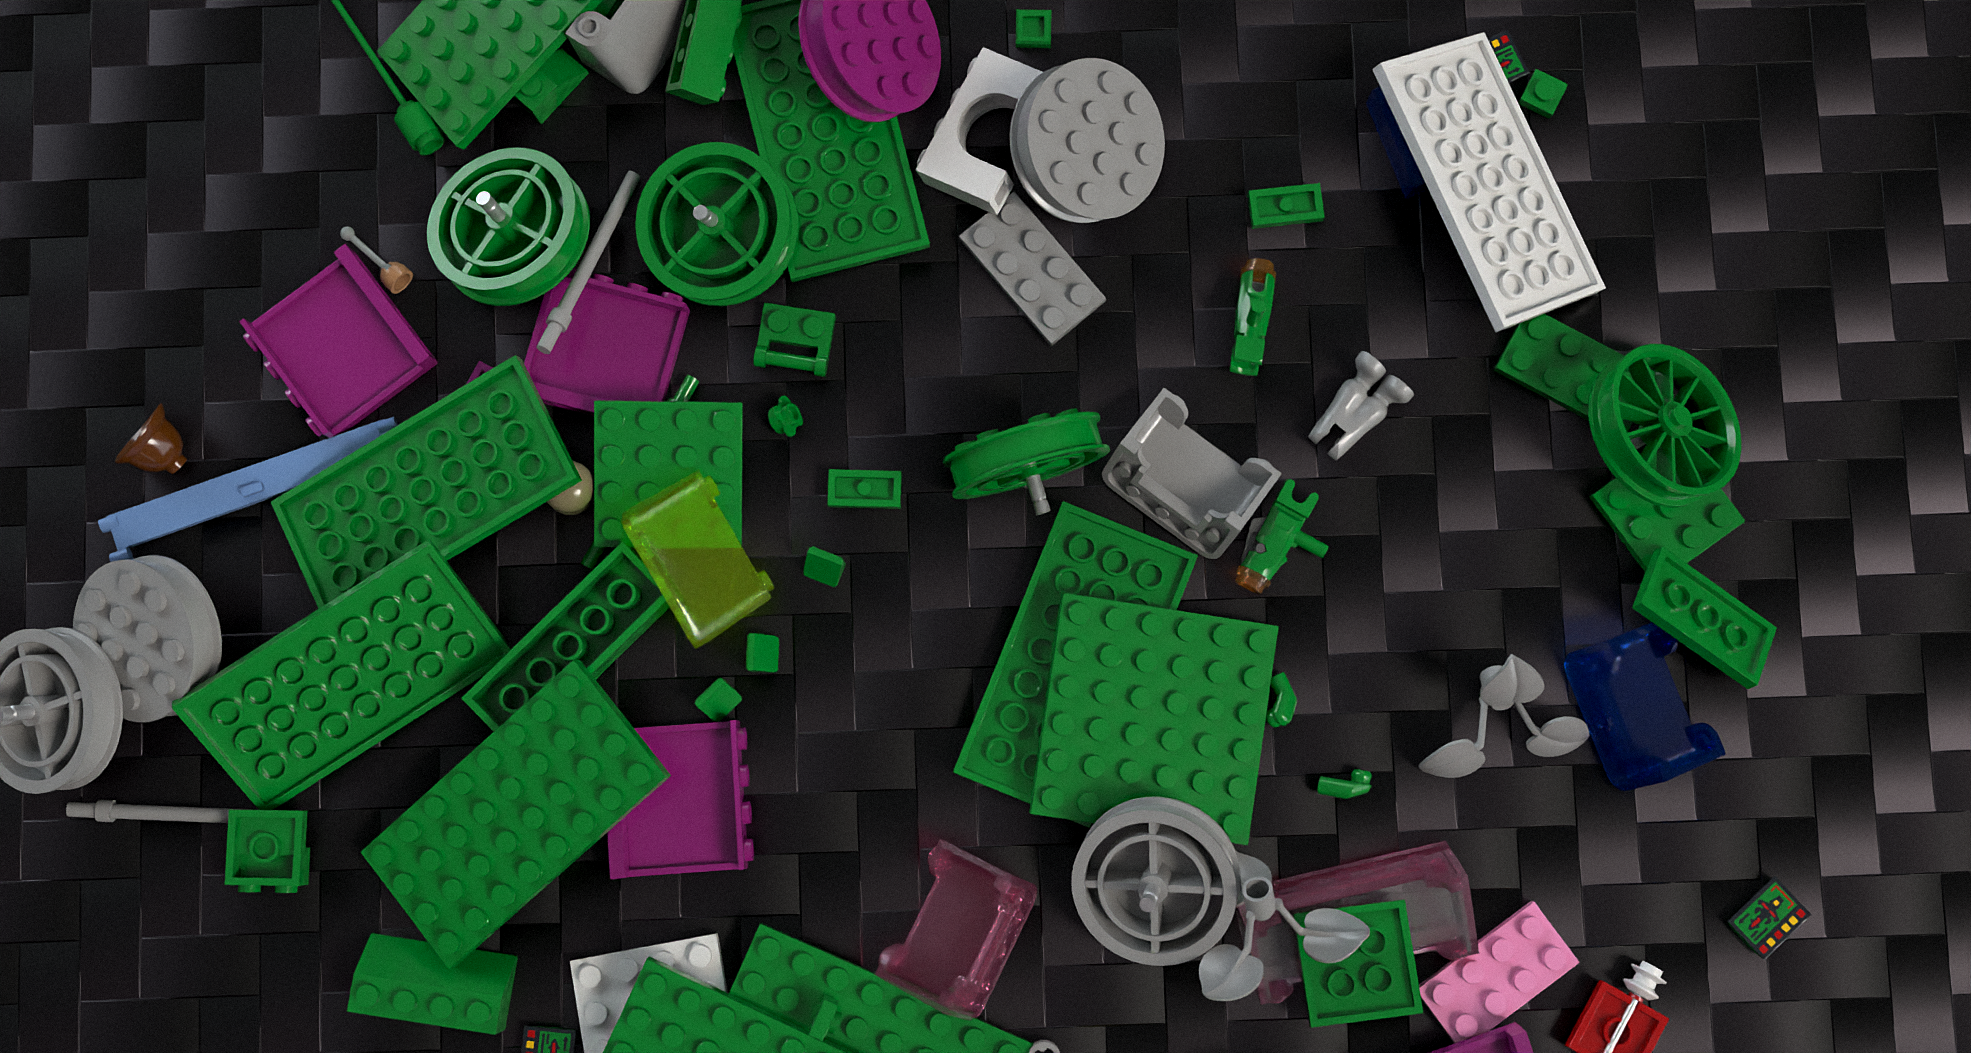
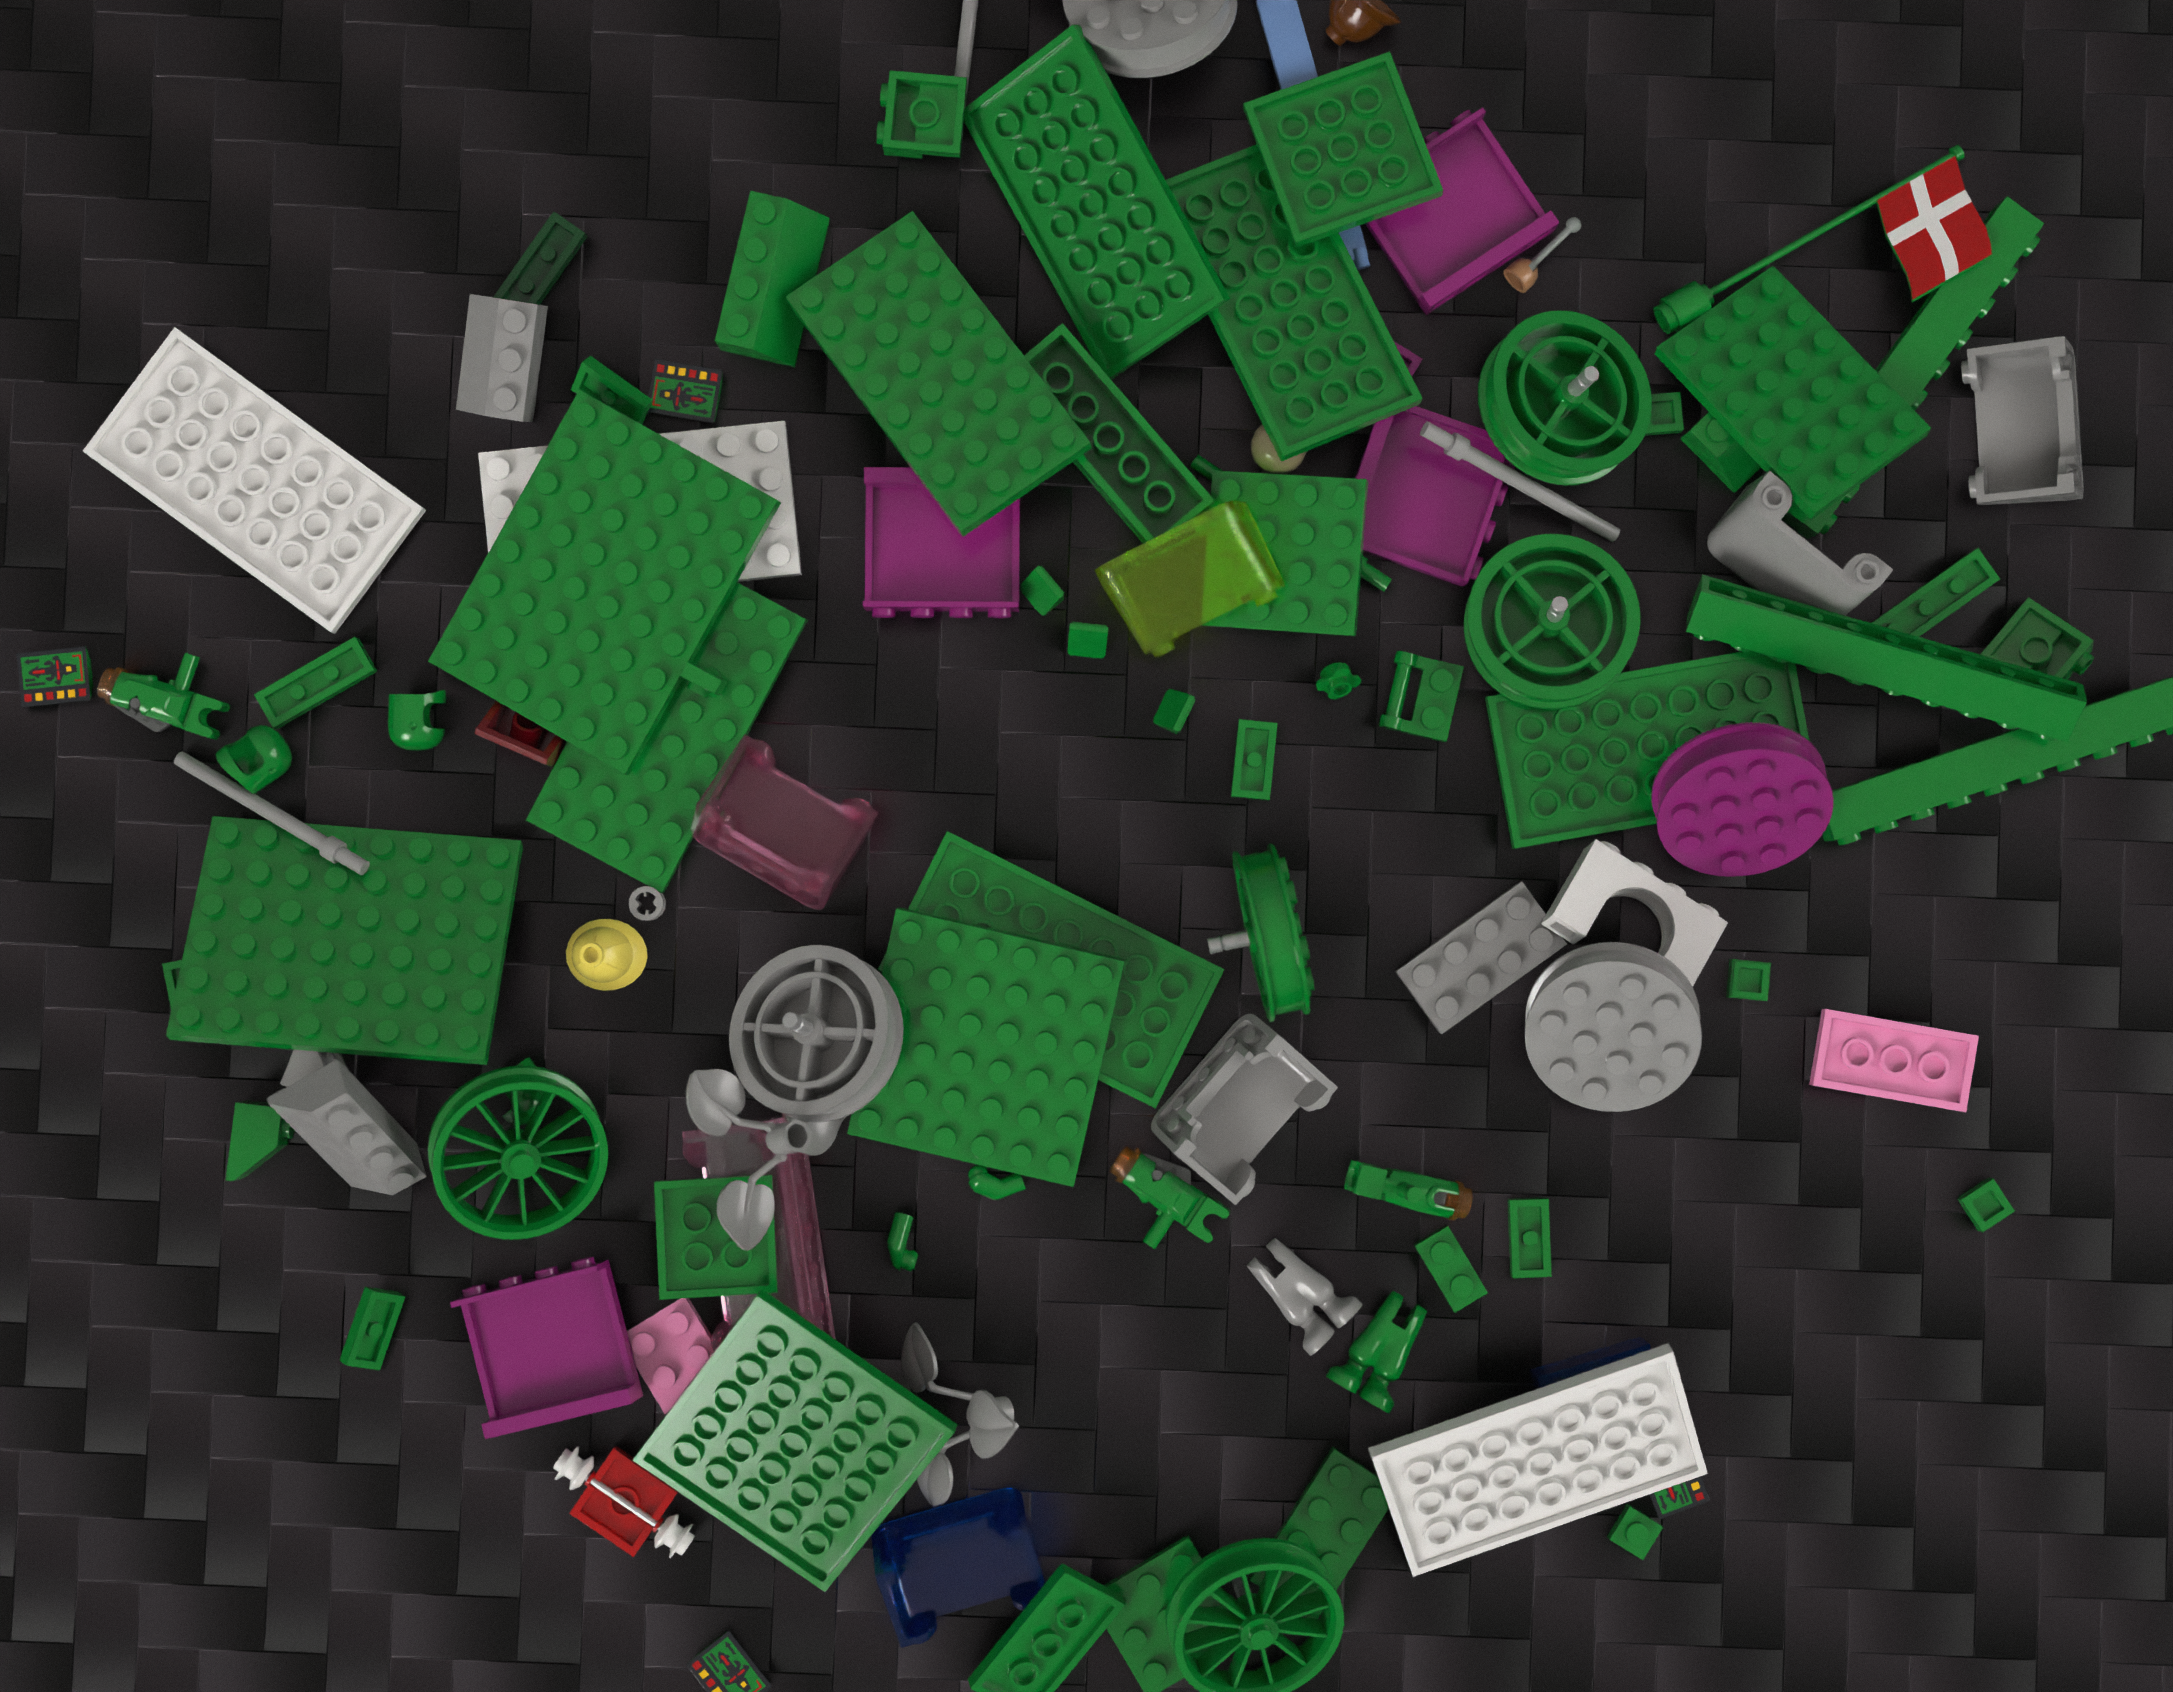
camera: 90 degrees right, 5 degrees up
none -> green plate [633,1289,957,1592]
none -> green plate [1243,51,1443,248]
none -> green piece [1326,1291,1427,1414]
none -> green plate [1413,1225,1488,1313]
none -> green plate [1645,392,1684,436]

